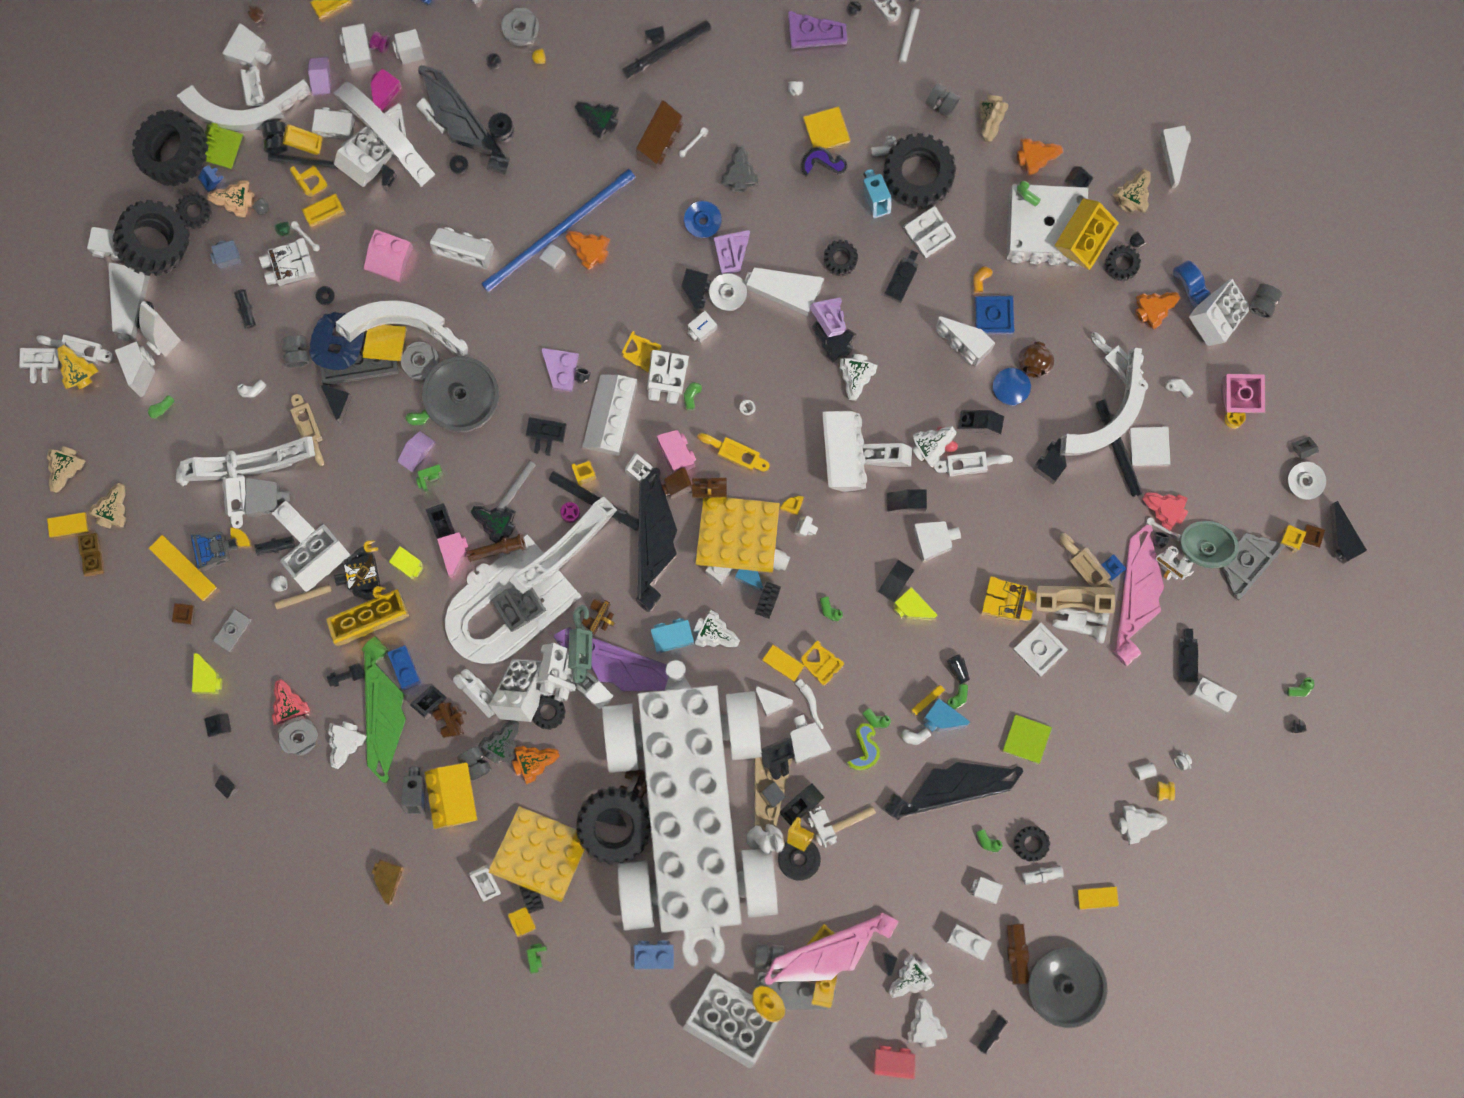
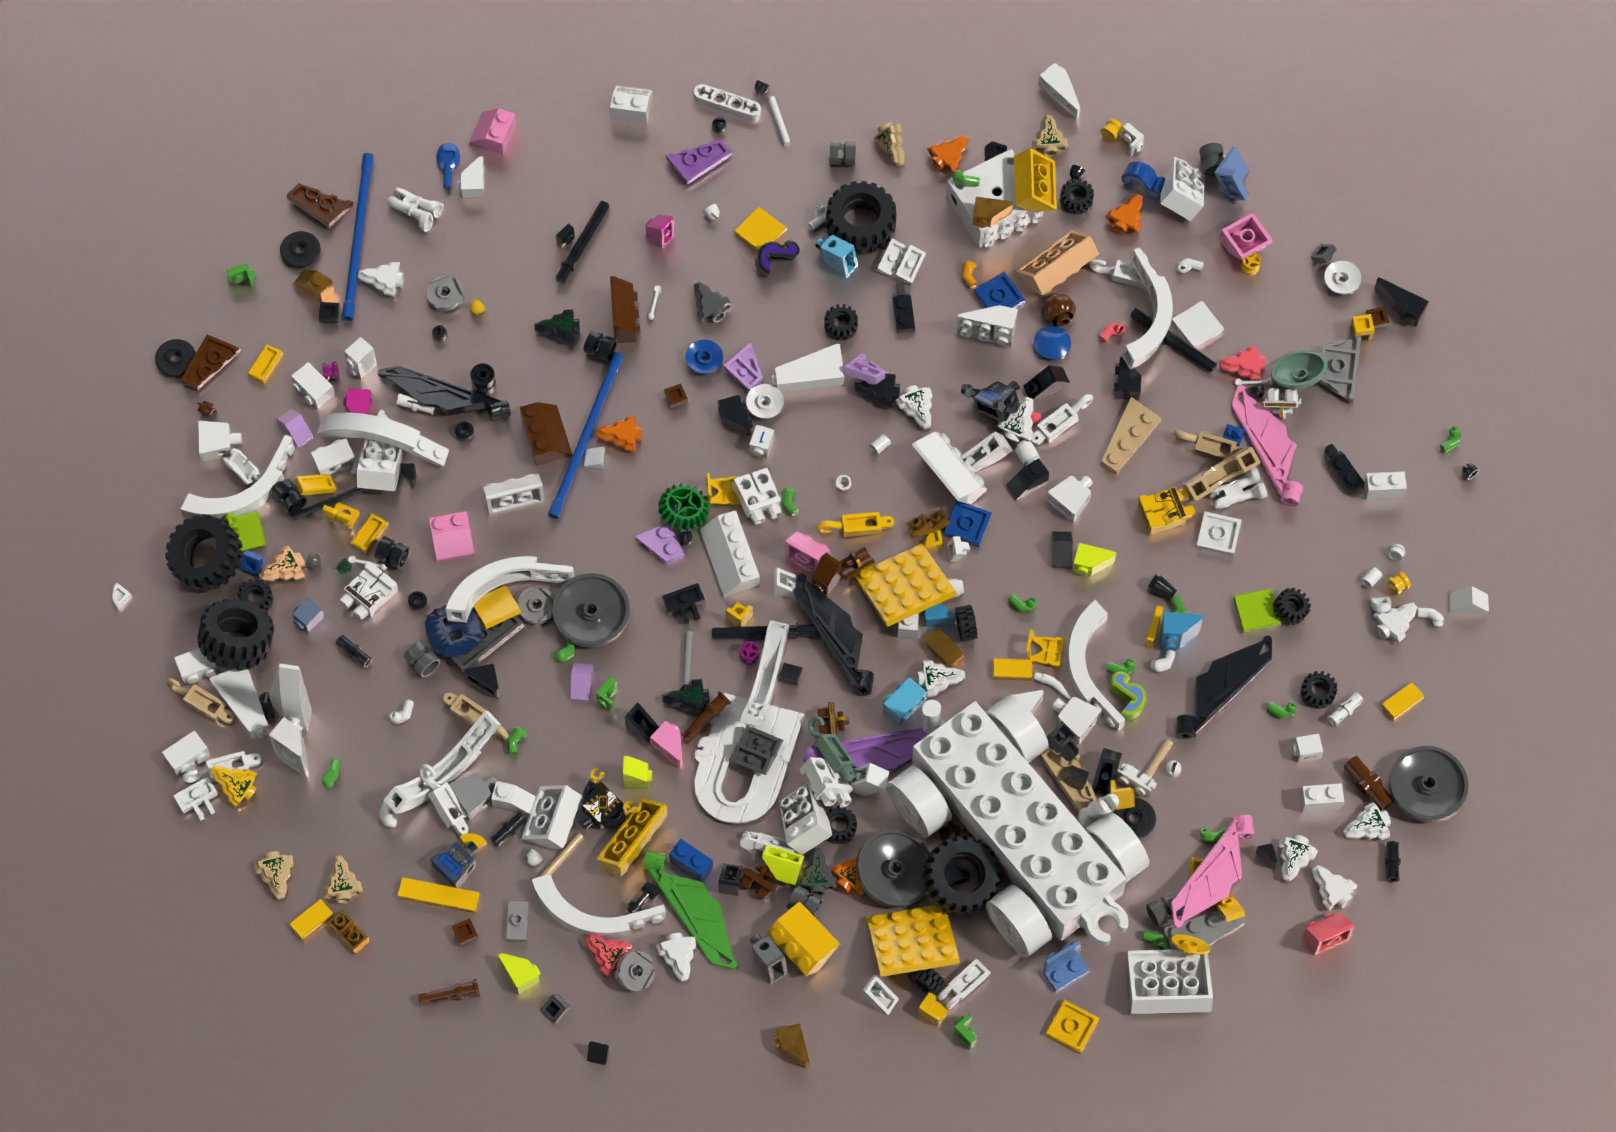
camera: 30 degrees left, 15 degrees down
none -> white tile [112,583,132,610]
none -> white brick [162,730,210,777]
none -> tan piece [166,678,235,724]
none -> black wheel [374,536,410,569]
none -> reddish brown pin [418,979,480,1007]
none -> bright green arm [507,727,526,755]
none -> reddish brown slope [520,402,573,466]
none -> white arch [531,874,667,939]
none -> black wheel [583,330,617,362]
none -> dark pink slope [645,214,675,248]
none -> green gear [658,483,710,533]
none -> reddish brown plate [664,384,688,409]
none -> neon yellow slope [762,845,804,885]
none -> black slope [779,663,803,686]
none -> dark grey dish [856,829,930,908]
none -> white hinge [870,434,891,455]
none -> pearl gold slope [907,508,951,537]
none -> pearl gold slope [923,627,965,668]
none -> white hinge [937,959,991,1010]
none -> blue tile [943,500,992,548]
none -> torso [961,381,1020,422]
none -> pearl gold slope [972,197,1013,228]
none -> light nougat slope [1015,230,1099,295]
none -> white brick [1015,440,1040,467]
none -> yellow tile [1045,999,1099,1054]
none -> white arch [1068,600,1125,731]
none -> coral arm [1098,323,1126,342]
none -> yellow wheel [1100,118,1123,141]
none -> tan wing [1101,397,1161,474]
none -> white bracket [1122,123,1144,156]
none -> bright green arm [1143,930,1168,950]
none -> white hinge [1165,760,1181,777]
none -> bright green arm [1200,827,1227,844]
none -> medium blue bracket [1214,147,1249,200]
none -> black tyre [1273,587,1311,625]
none -> white rock [1343,802,1391,840]
none -> white tile [1370,597,1391,612]
none -> white arm [1417,608,1444,627]
none -> white slope [1449,586,1489,613]

